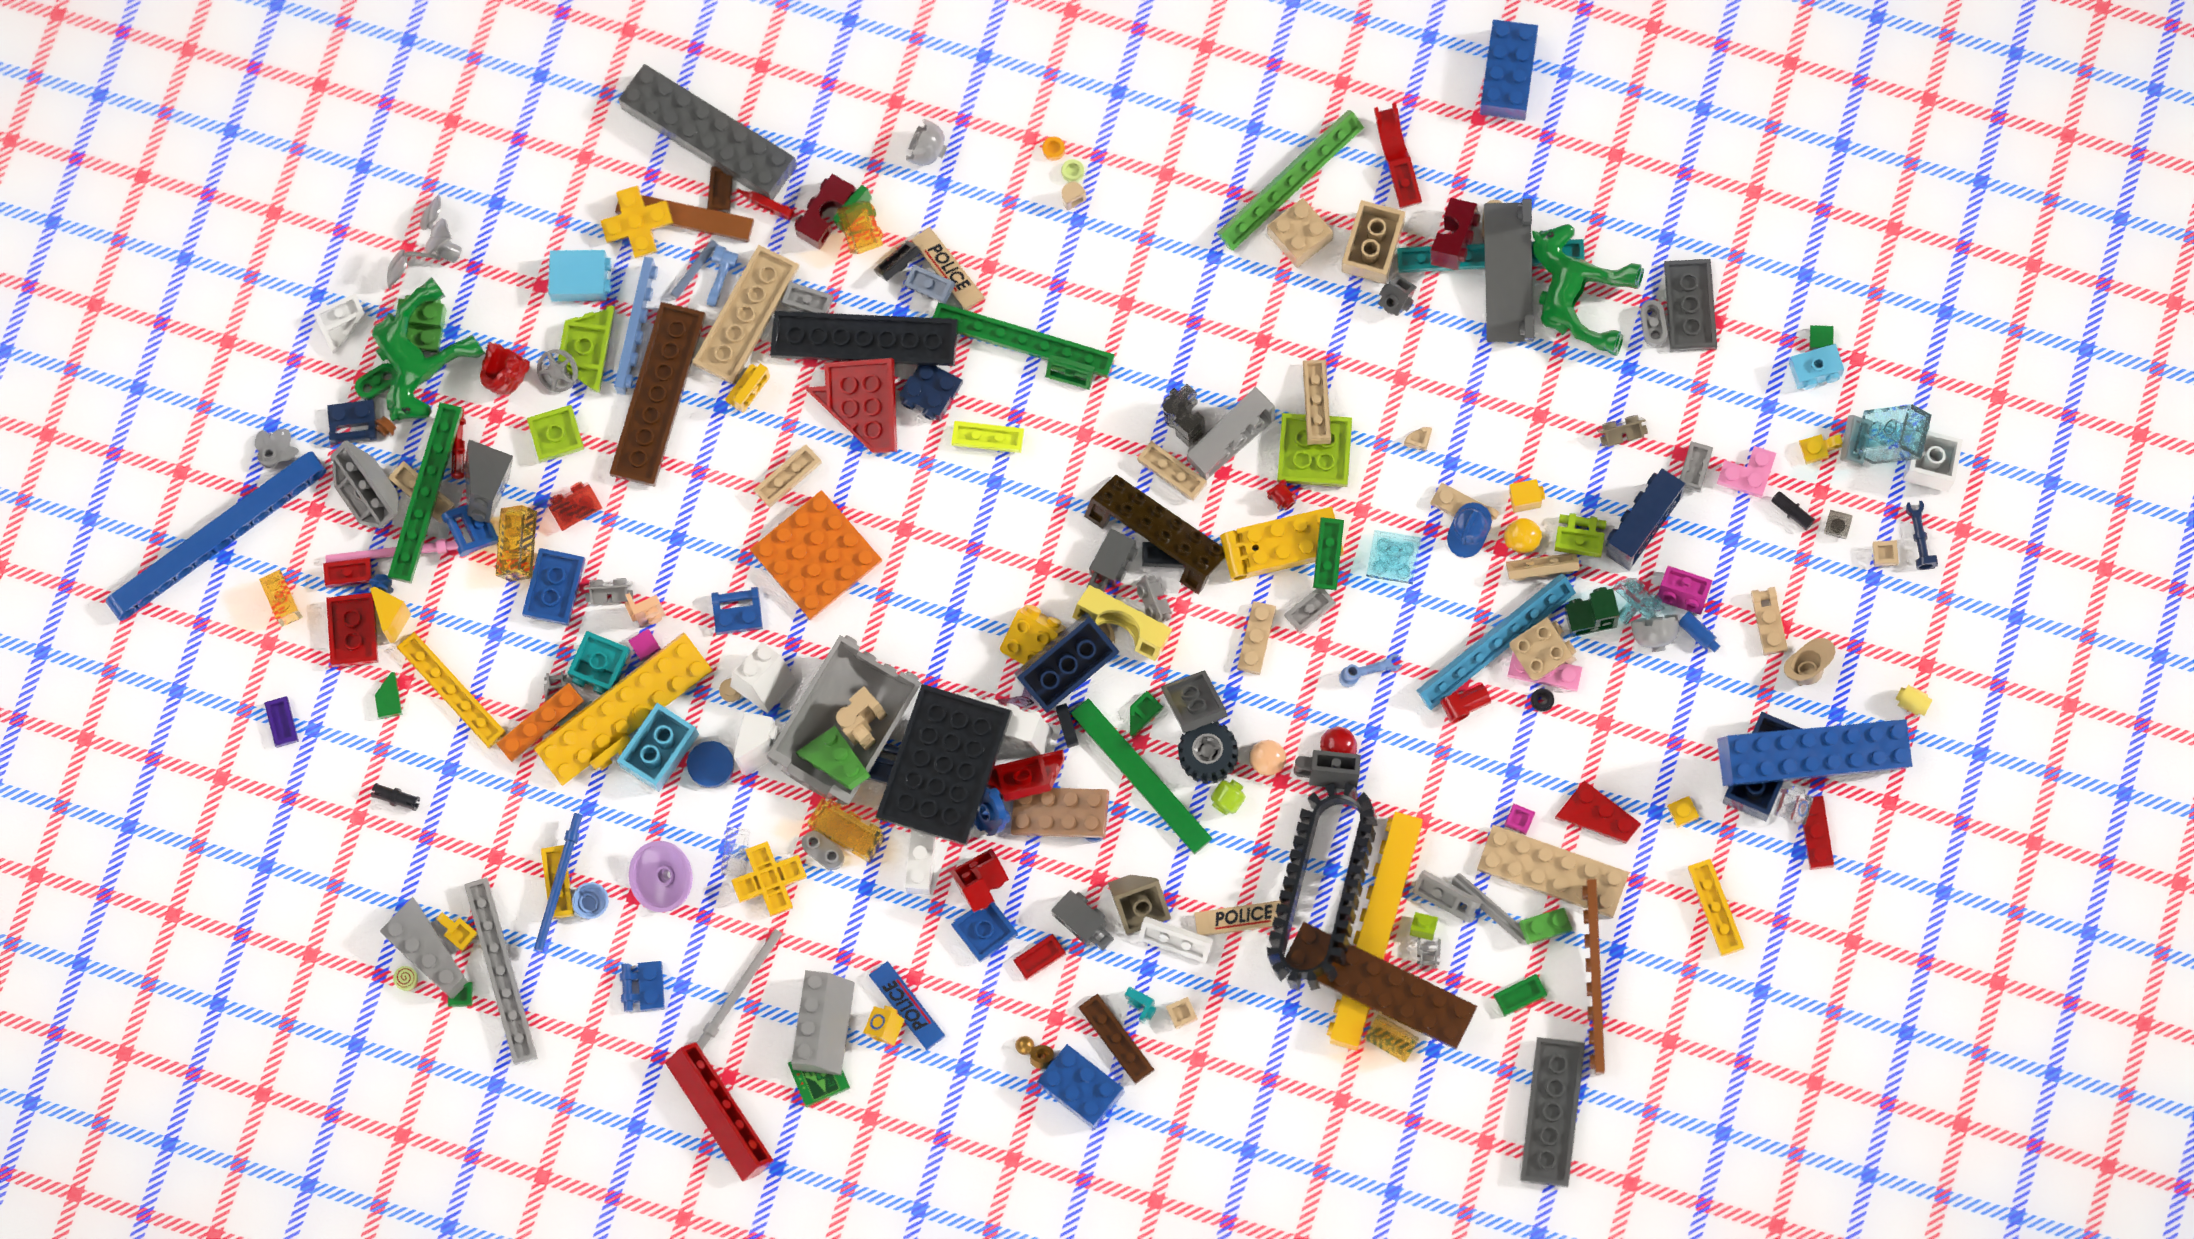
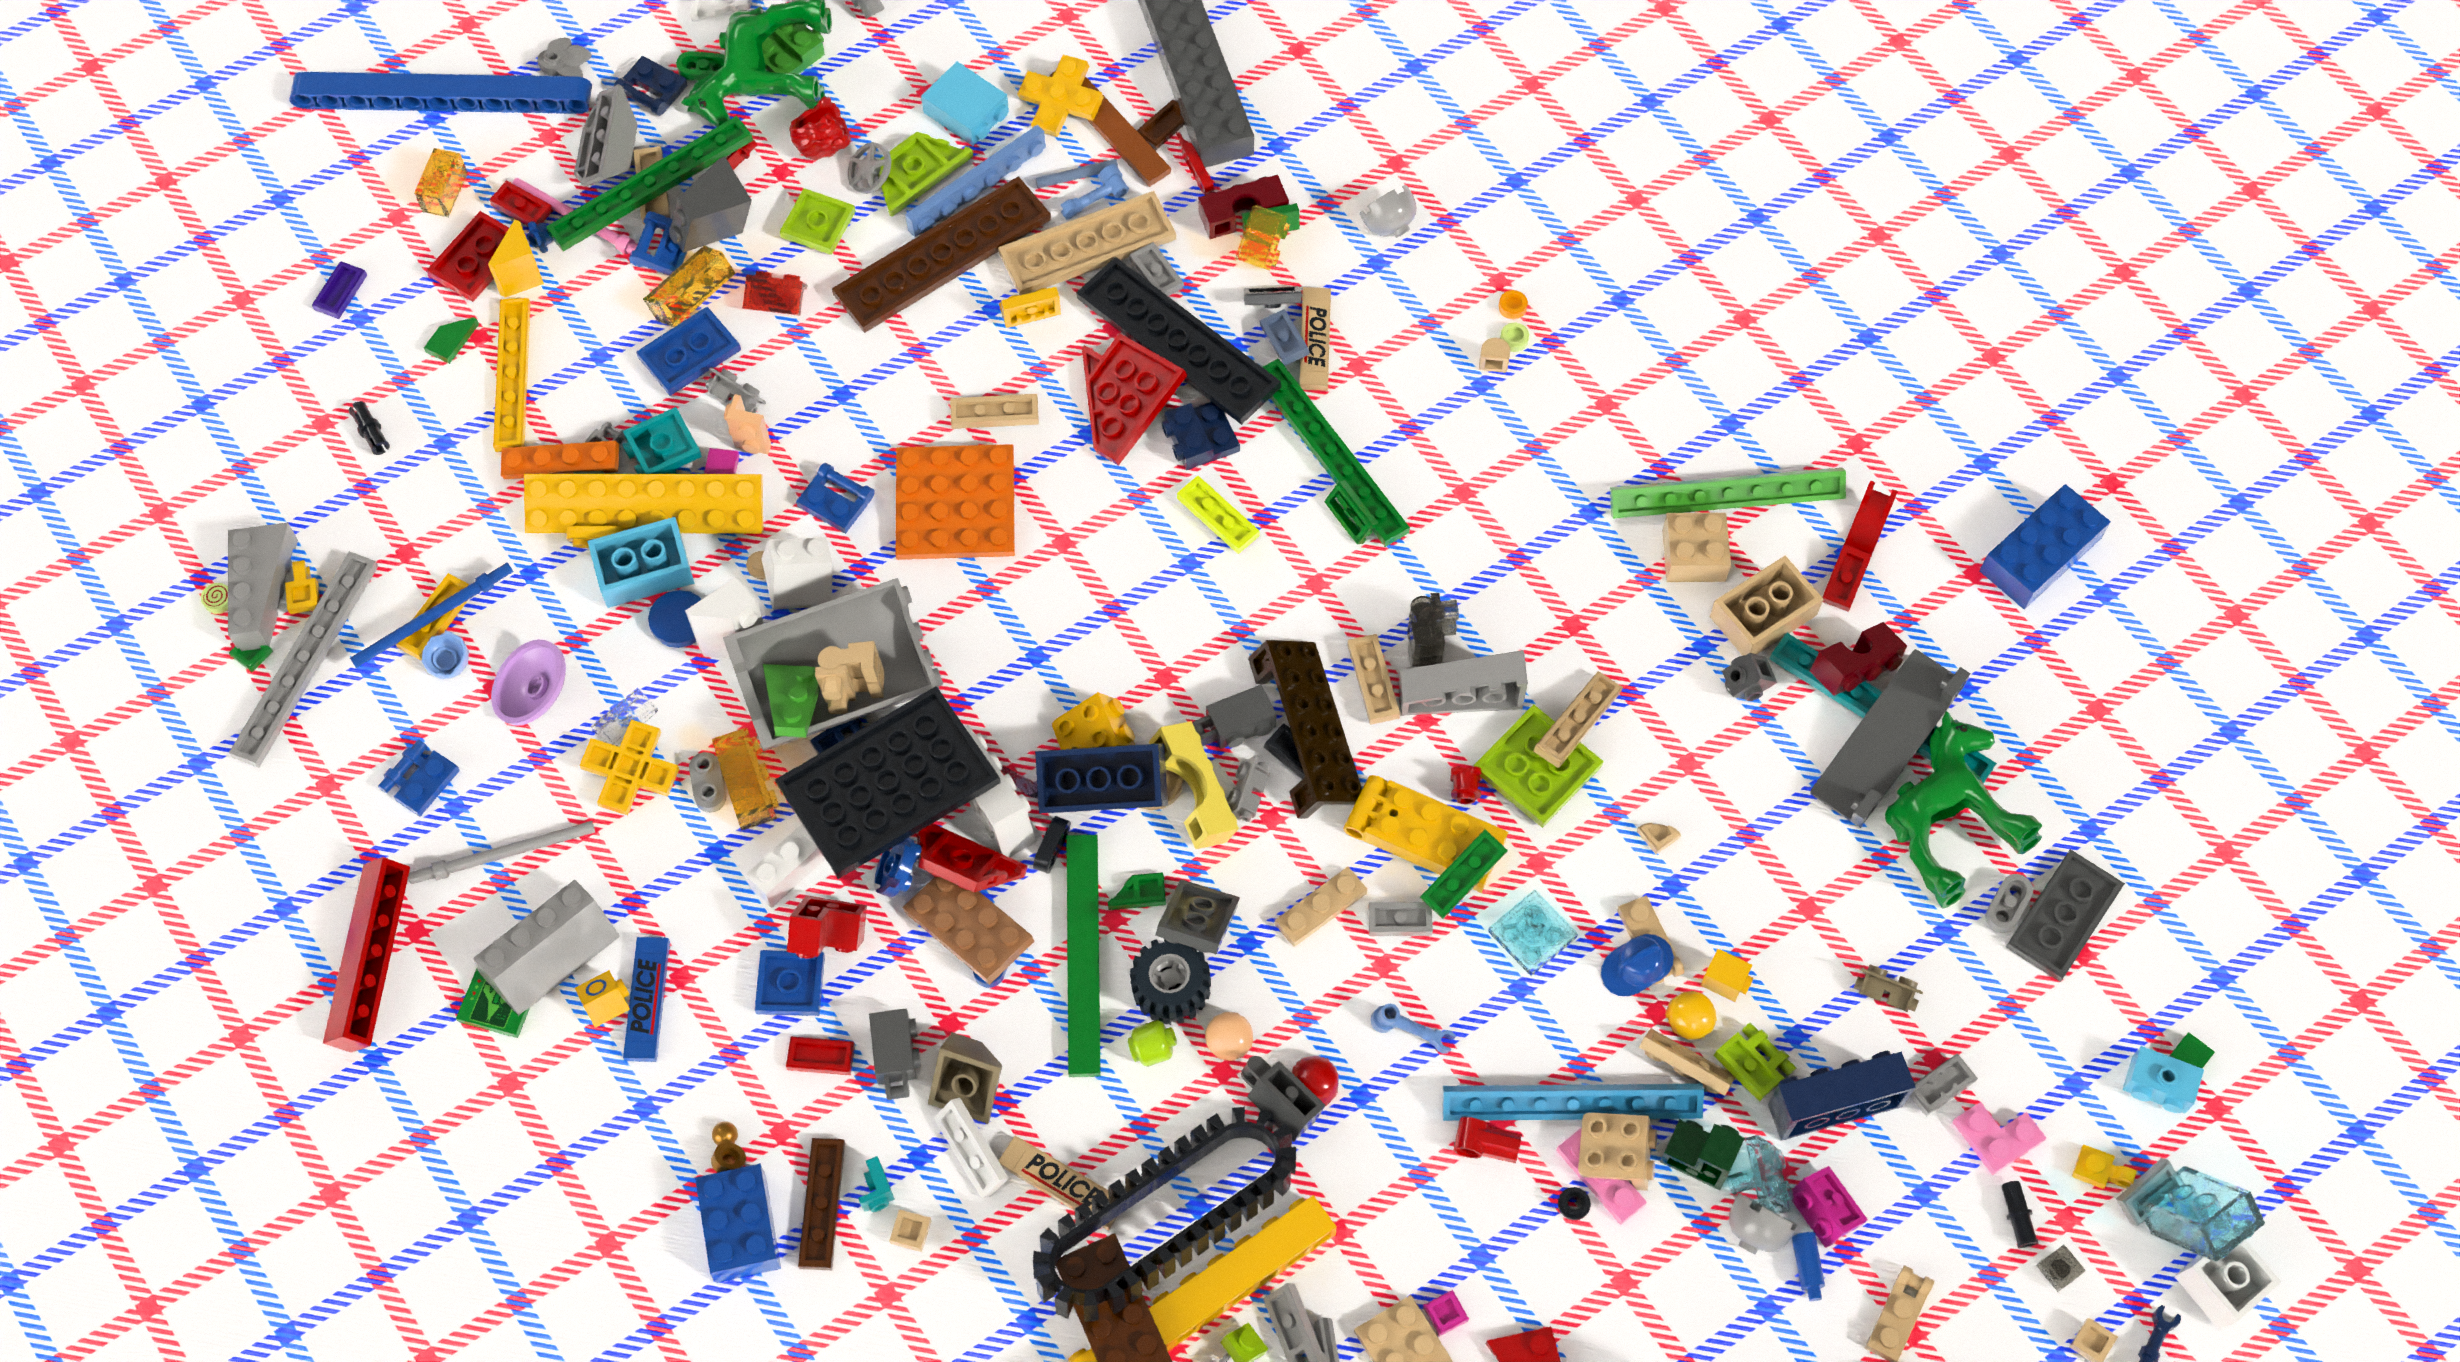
camera: 30 degrees right, 10 degrees down
dark orange plate [375,416,397,437] -> none

